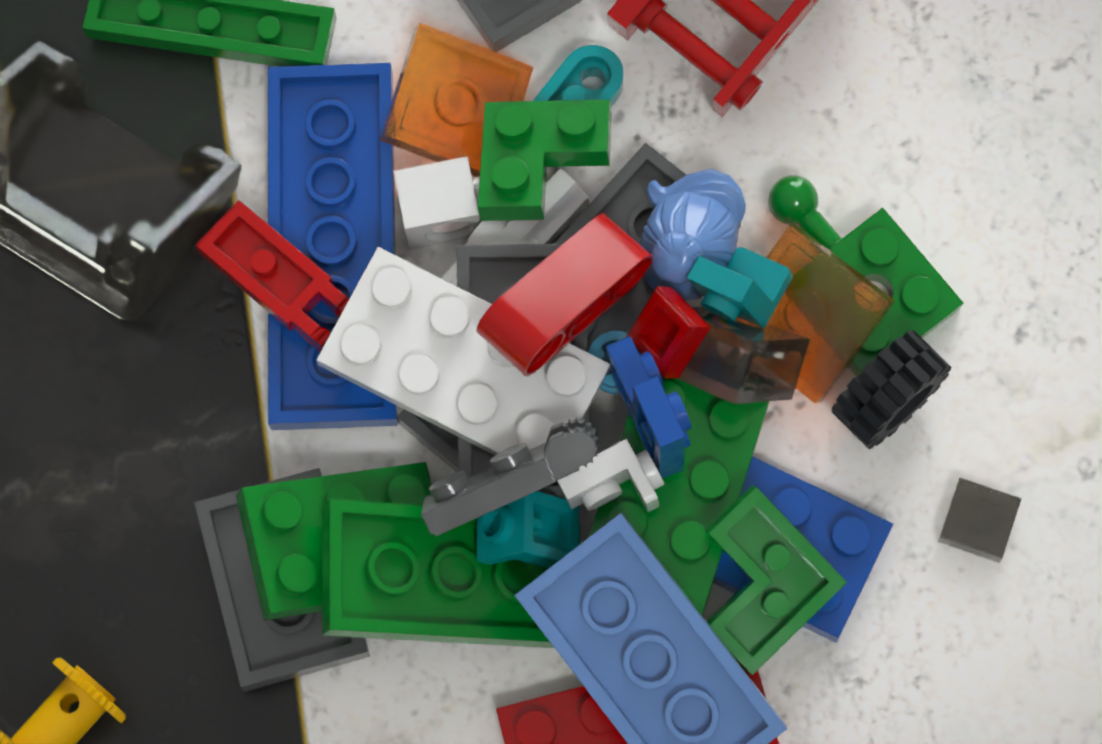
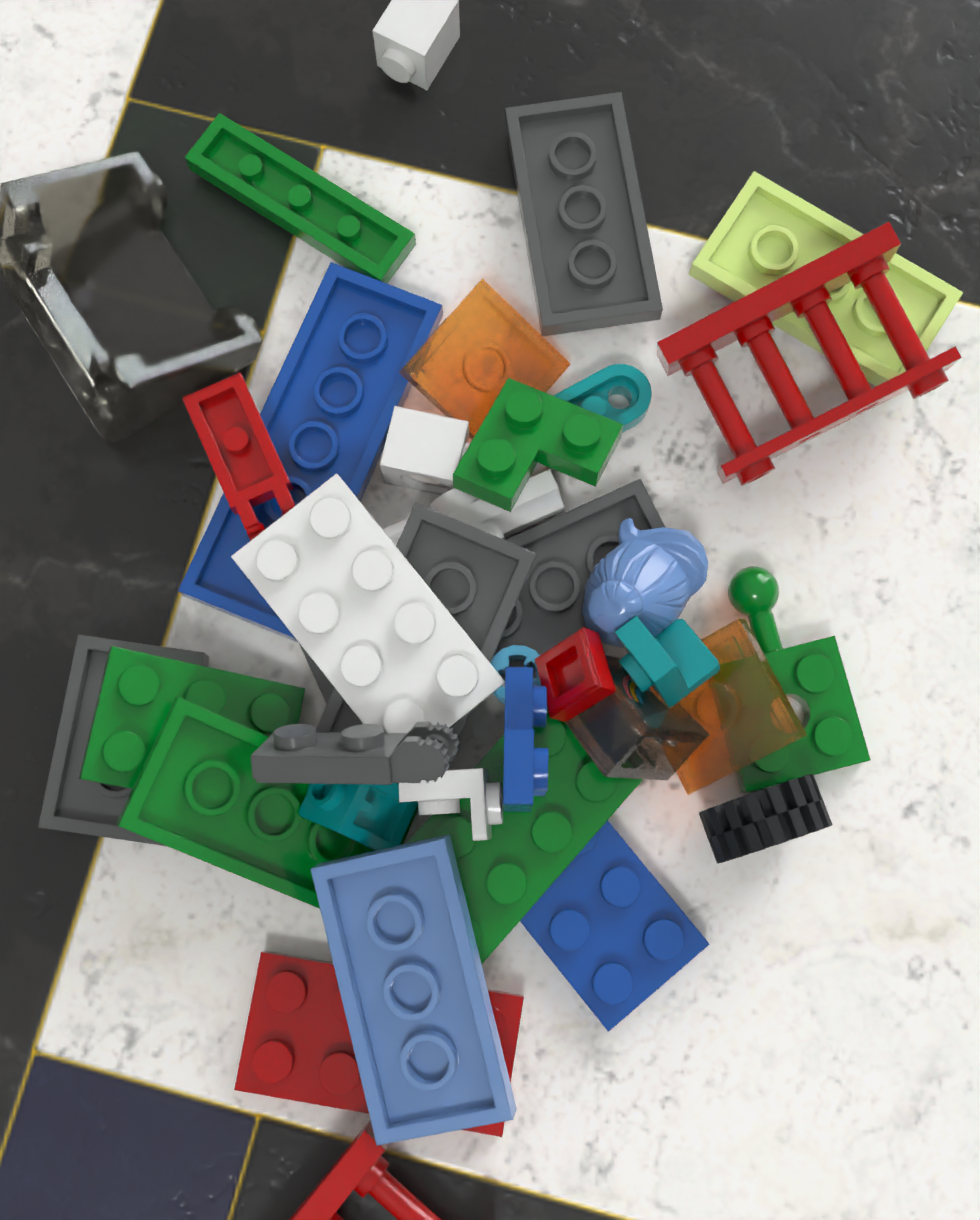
camera: 20 degrees right, 5 degrees up
beam [476,213,653,376] -> none
green plate [705,485,847,675] -> none
clear smoke tile [938,478,1022,563] -> none

